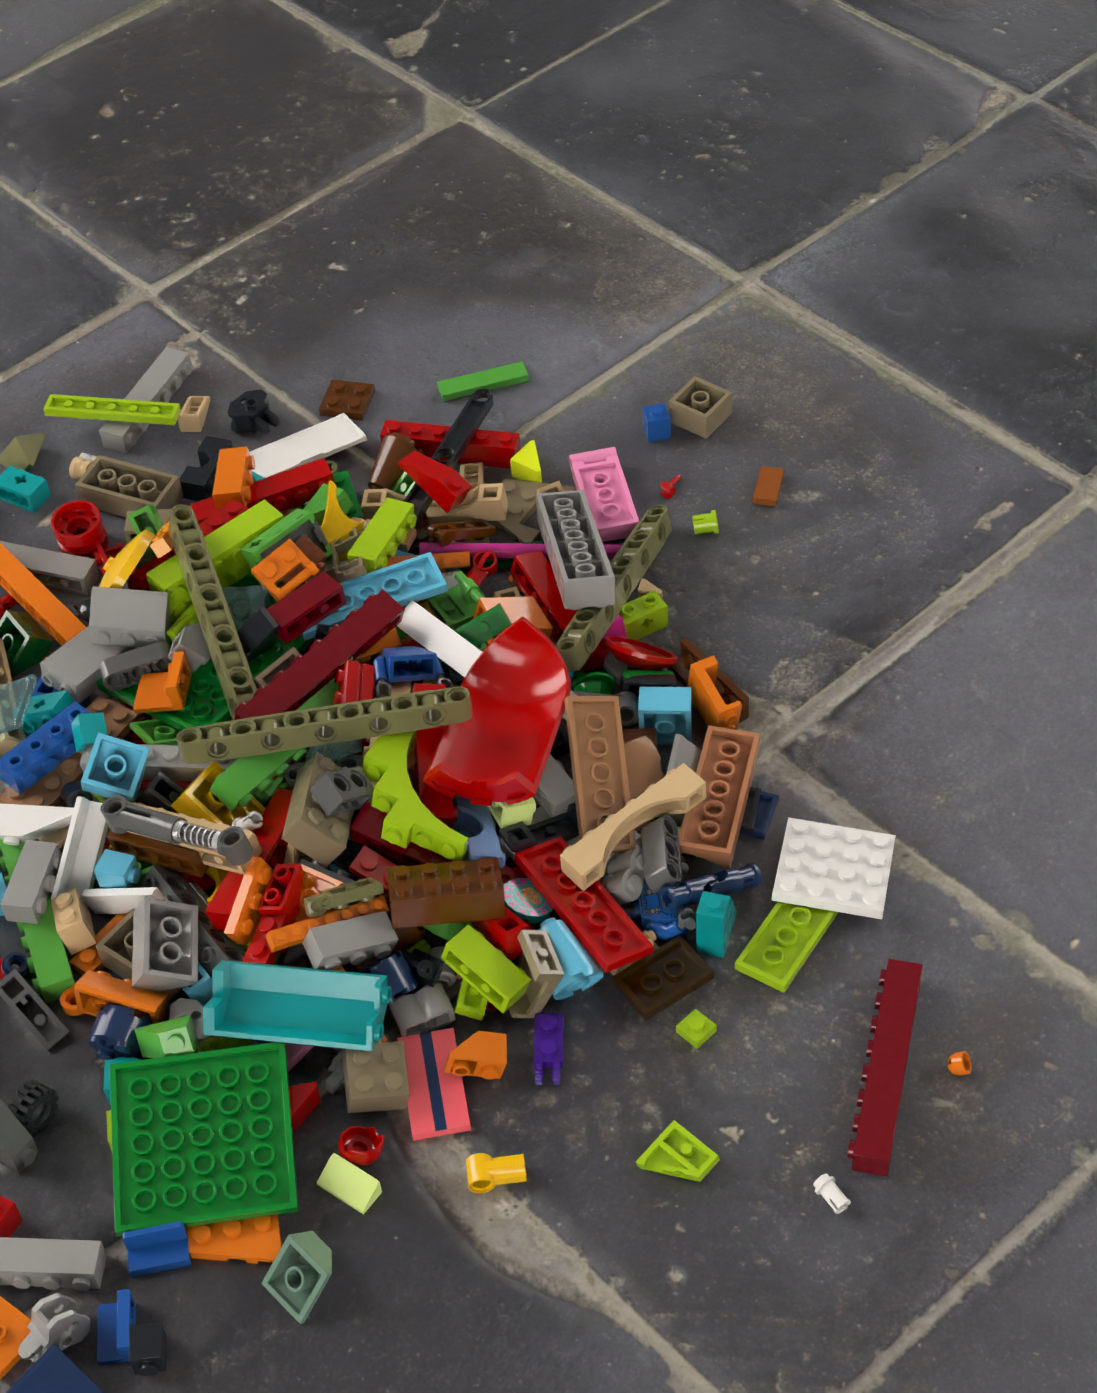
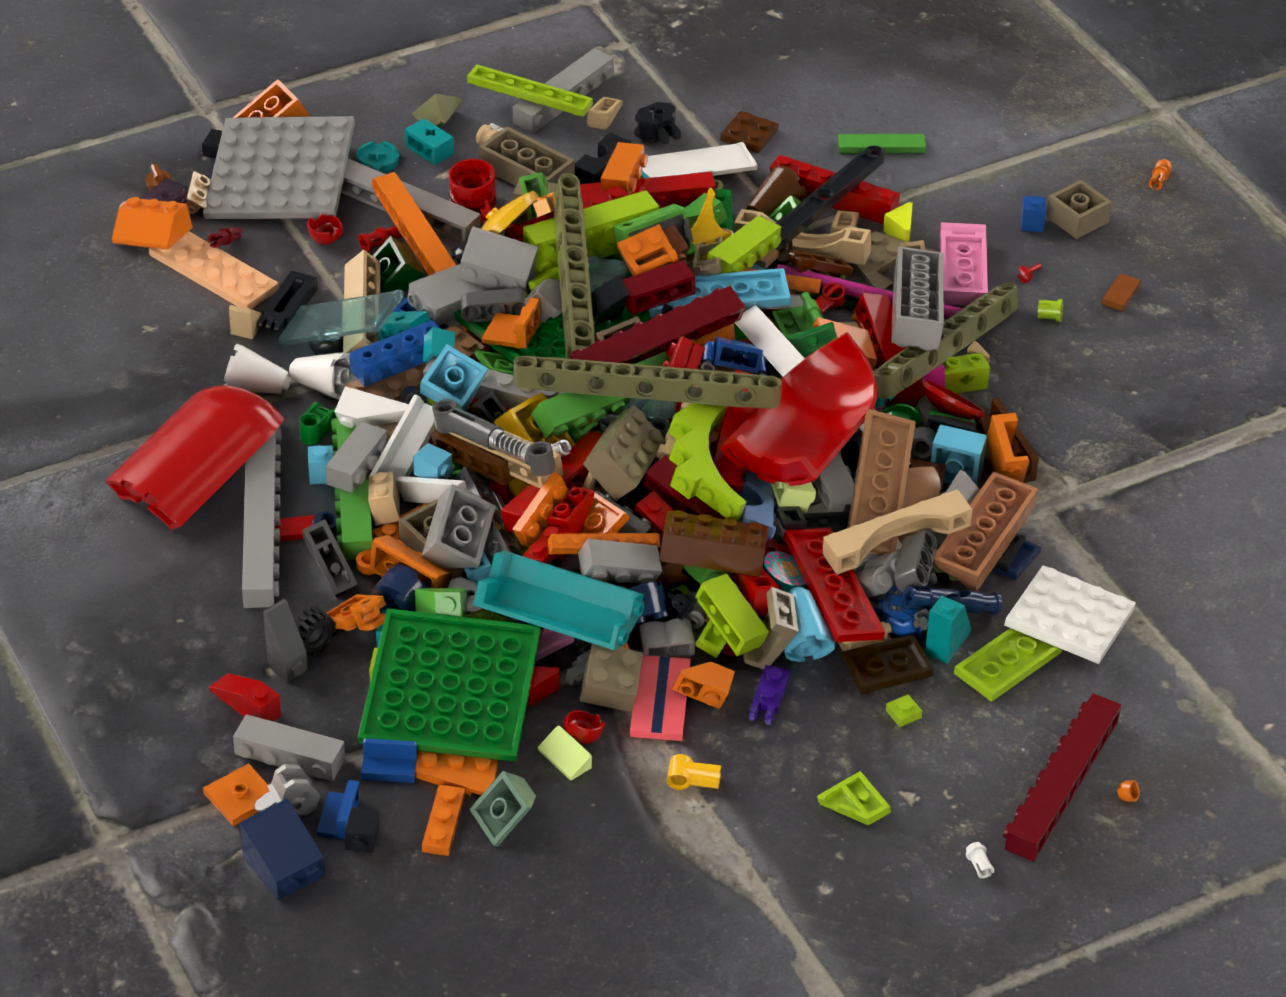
camera: 10 degrees right, 5 degrees down
olive hinge [304,877,384,917] -> none
dark grey brick [310,766,374,816] -> none
red slope [398,450,472,513] -> none
none -> orange plate [326,594,386,631]
none -> orange plate [422,784,465,856]
none -> orange pin [1148,159,1172,190]

